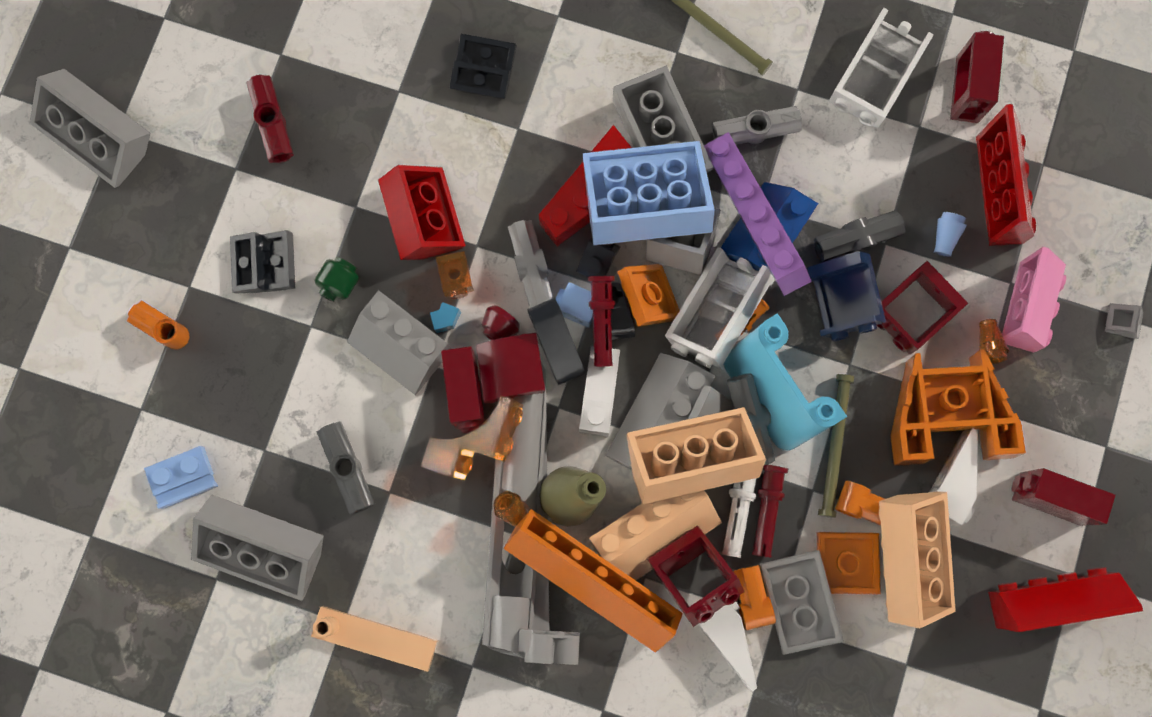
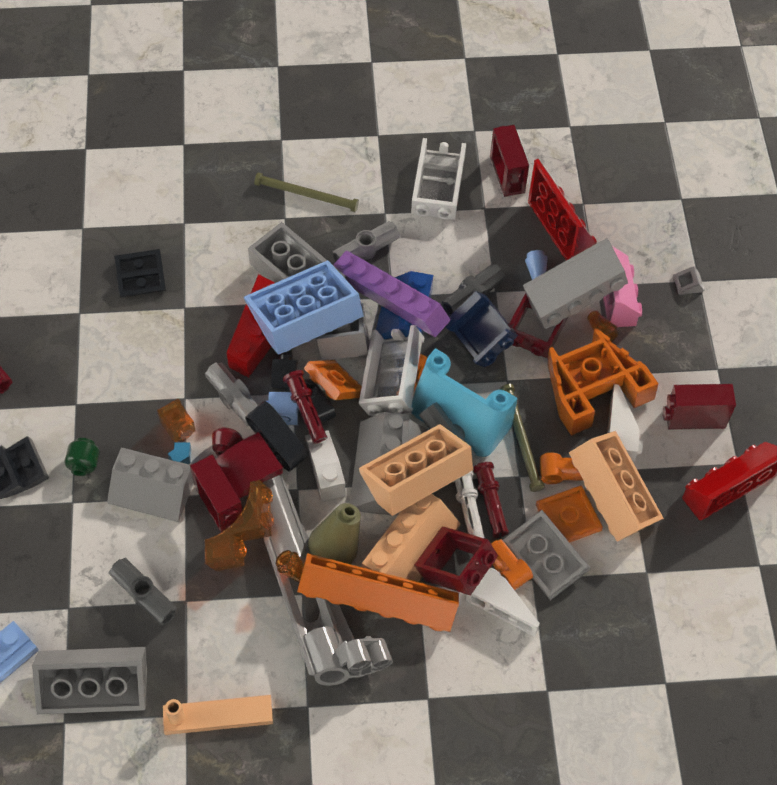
camera: 25 degrees left, 20 degrees down
red slope [378,165,466,260] -> none
none -> light grey slope [523,238,628,330]

